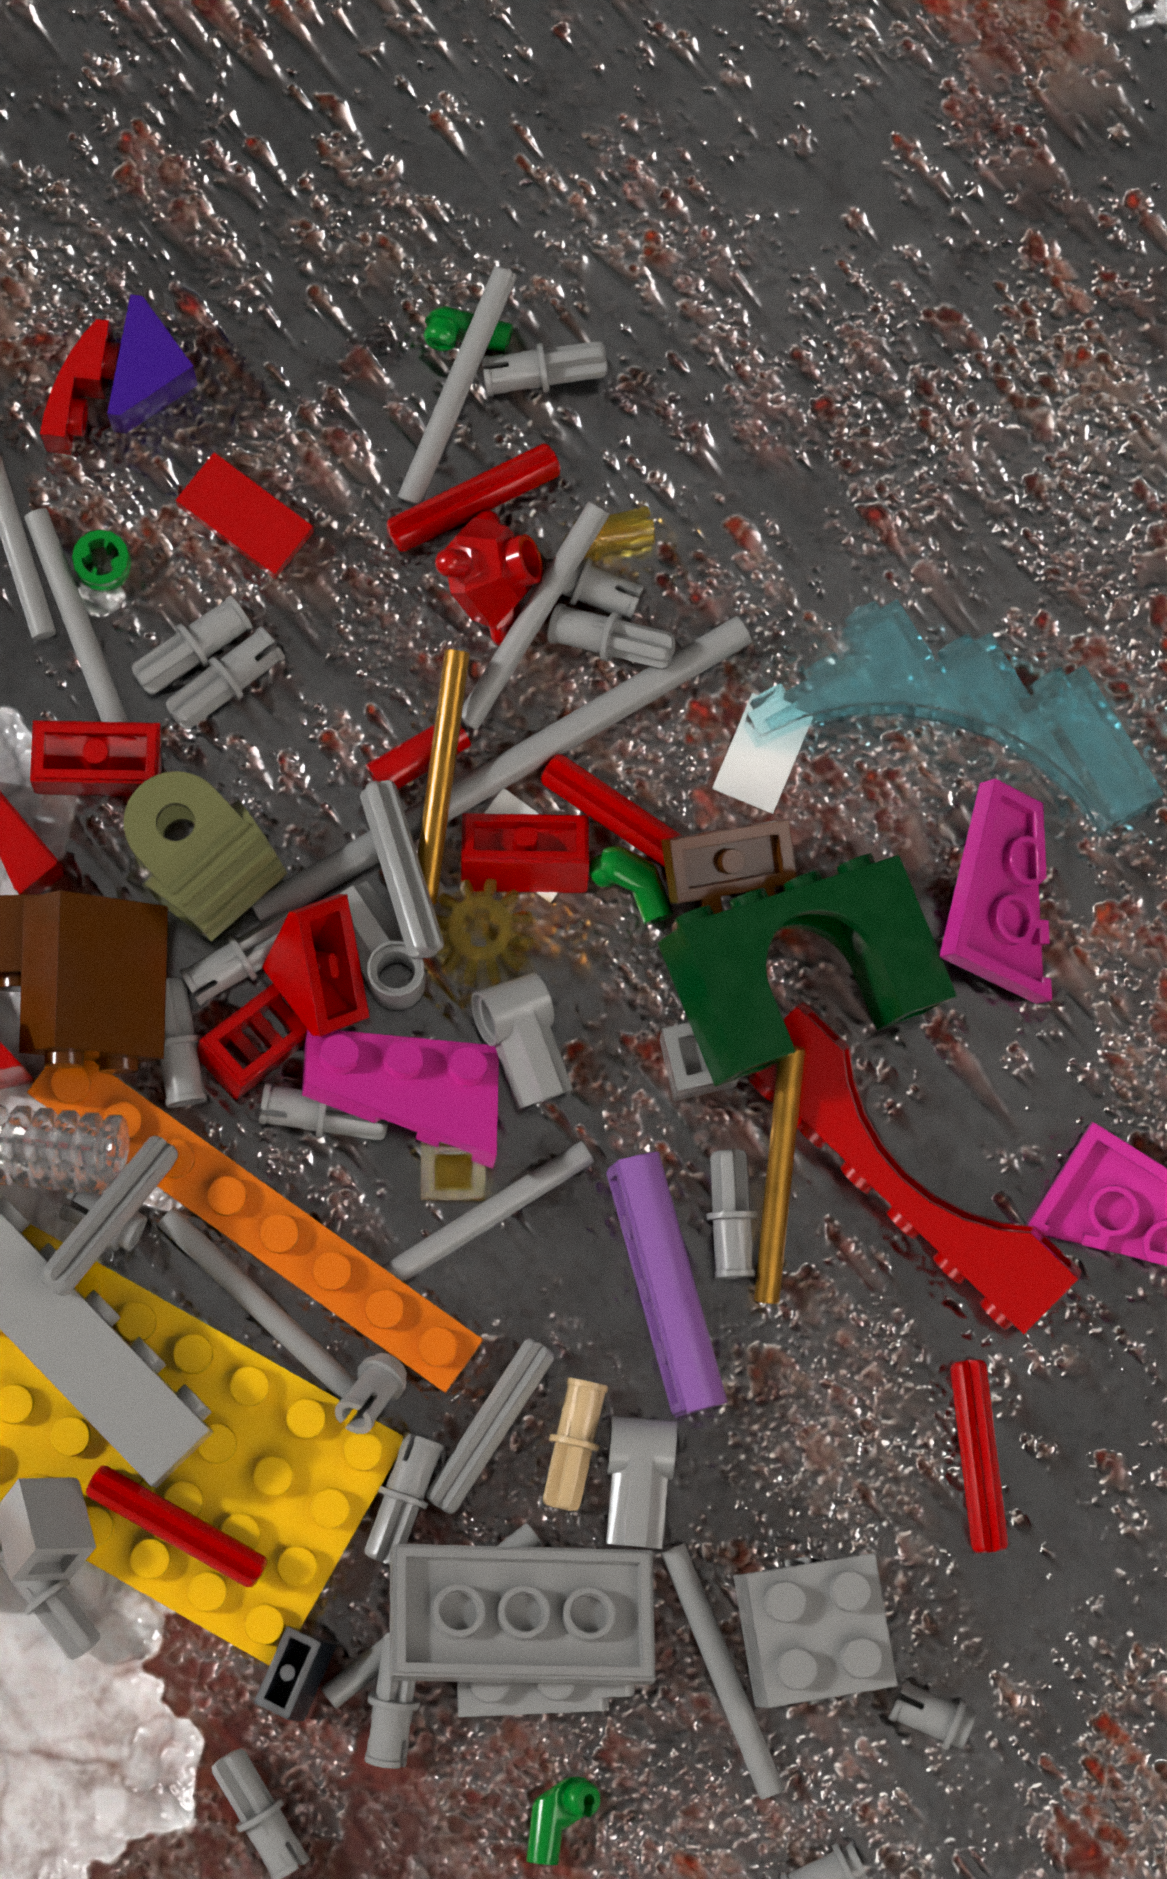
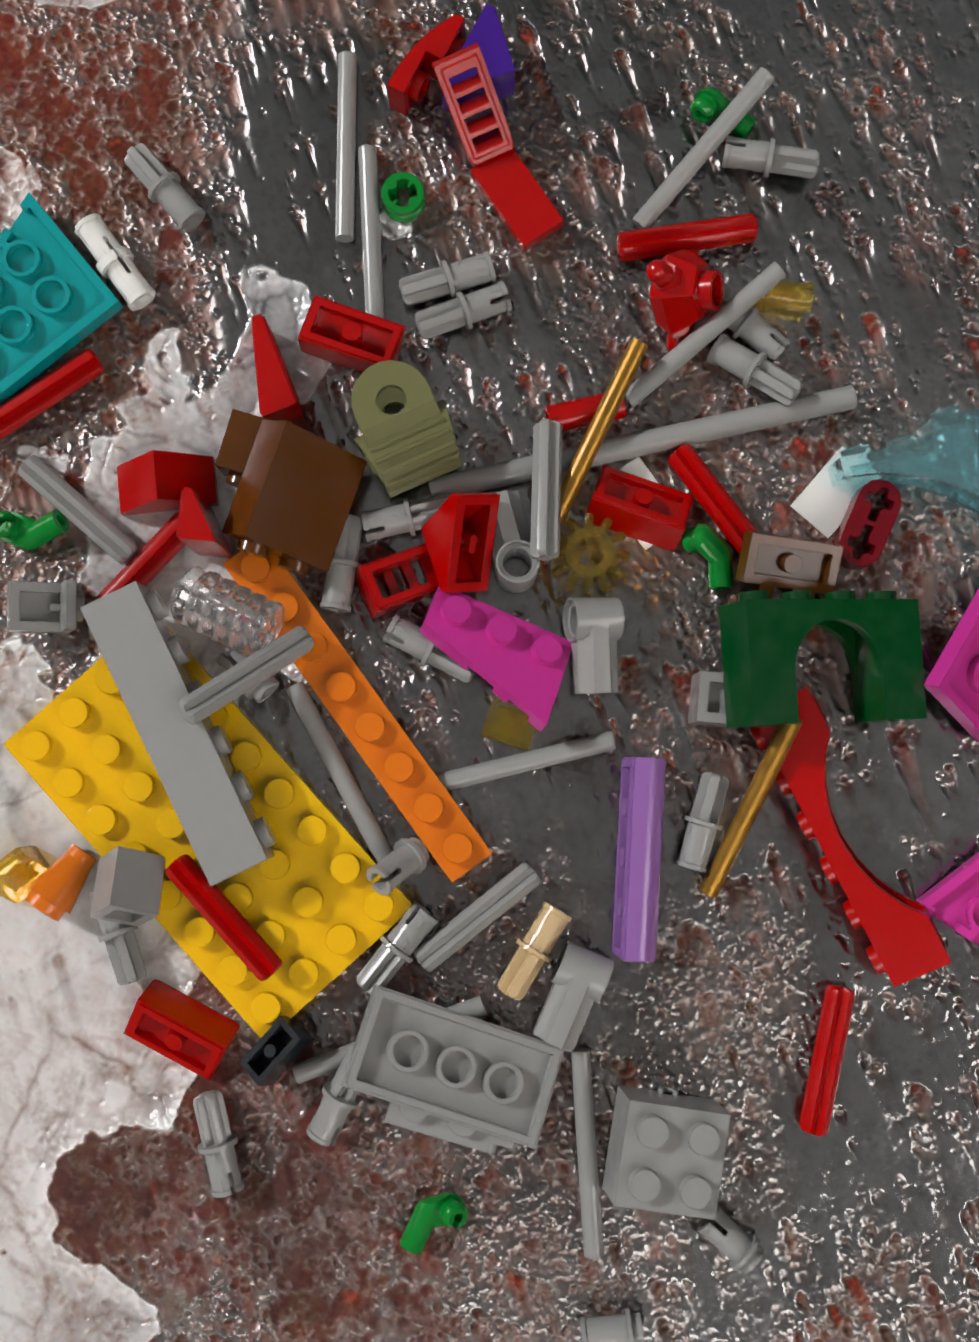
camera: 25 degrees right, 5 degrees up
none -> red slope [123,979,239,1081]
none -> red slope [432,43,515,165]
none -> dark red beam [834,479,902,570]

